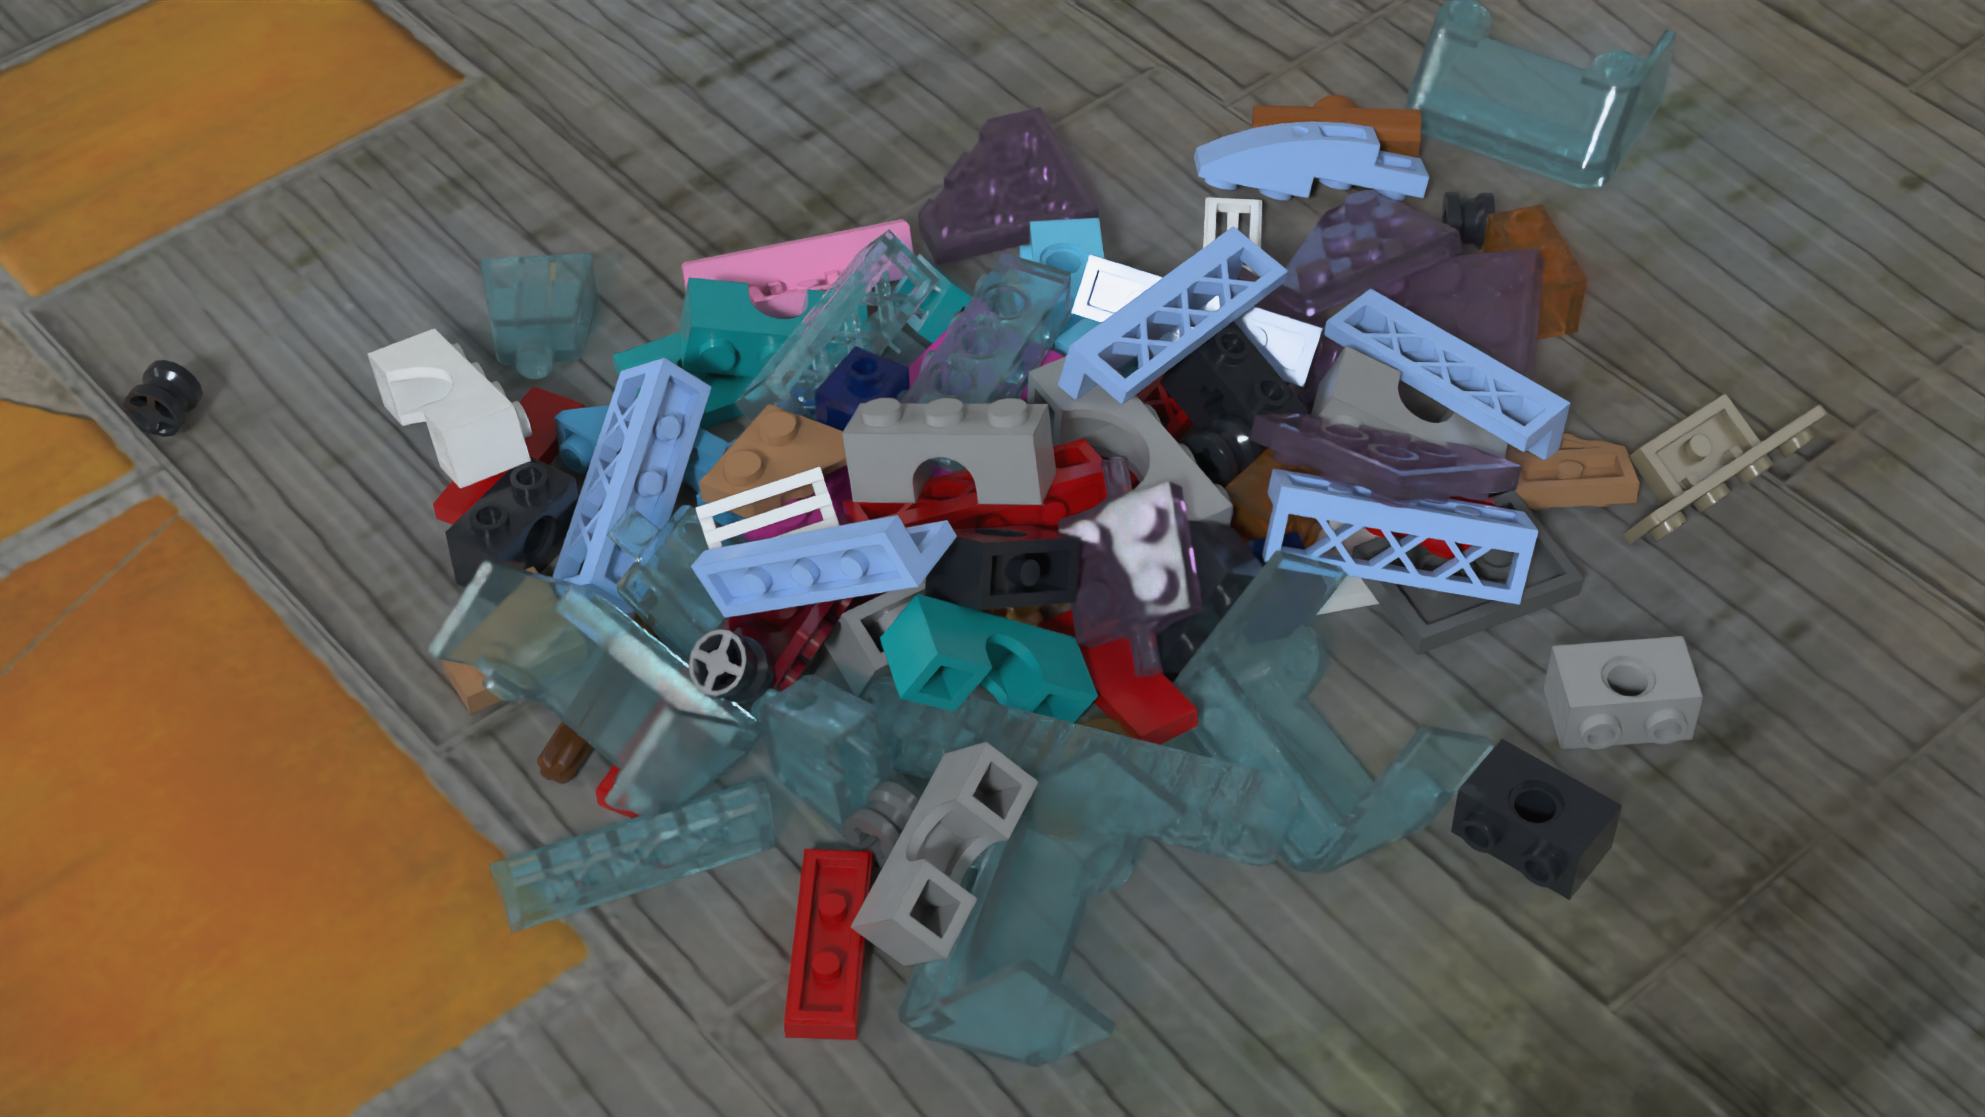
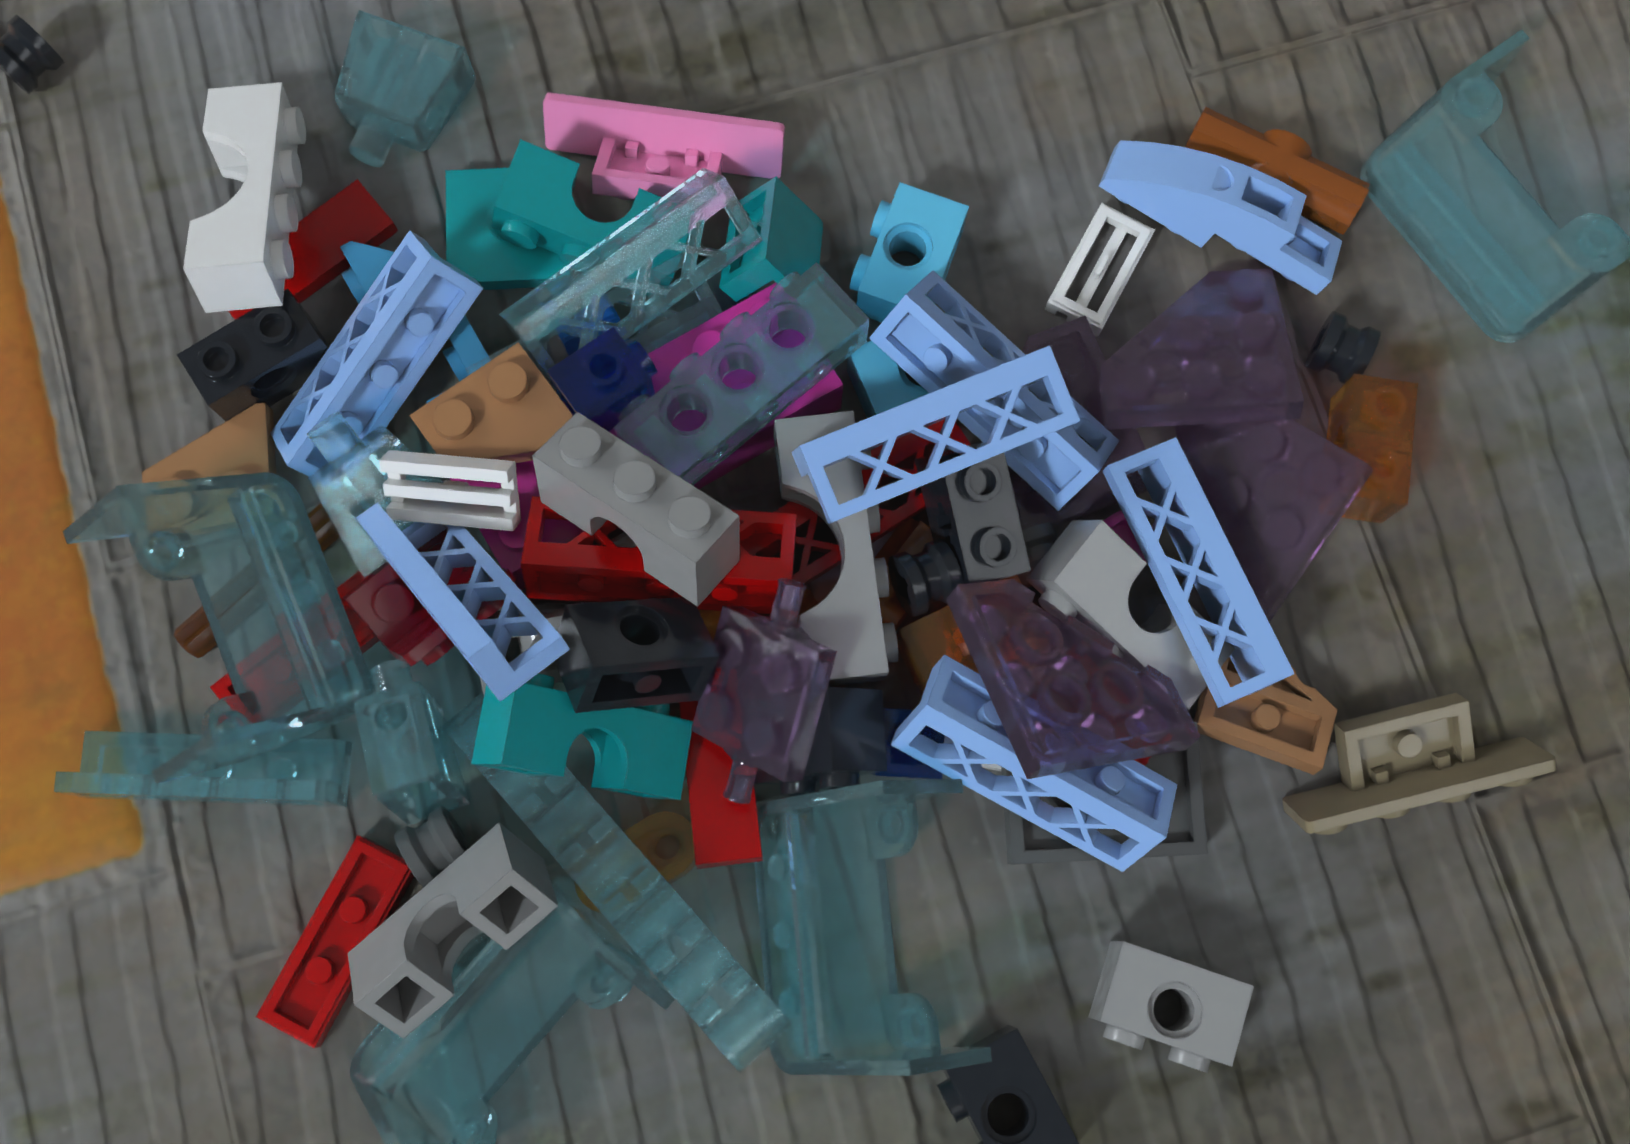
camera: 20 degrees right, 30 degrees up
black wheel [689,629,775,704] -> none
clear purple plate [918,107,1099,265] -> none

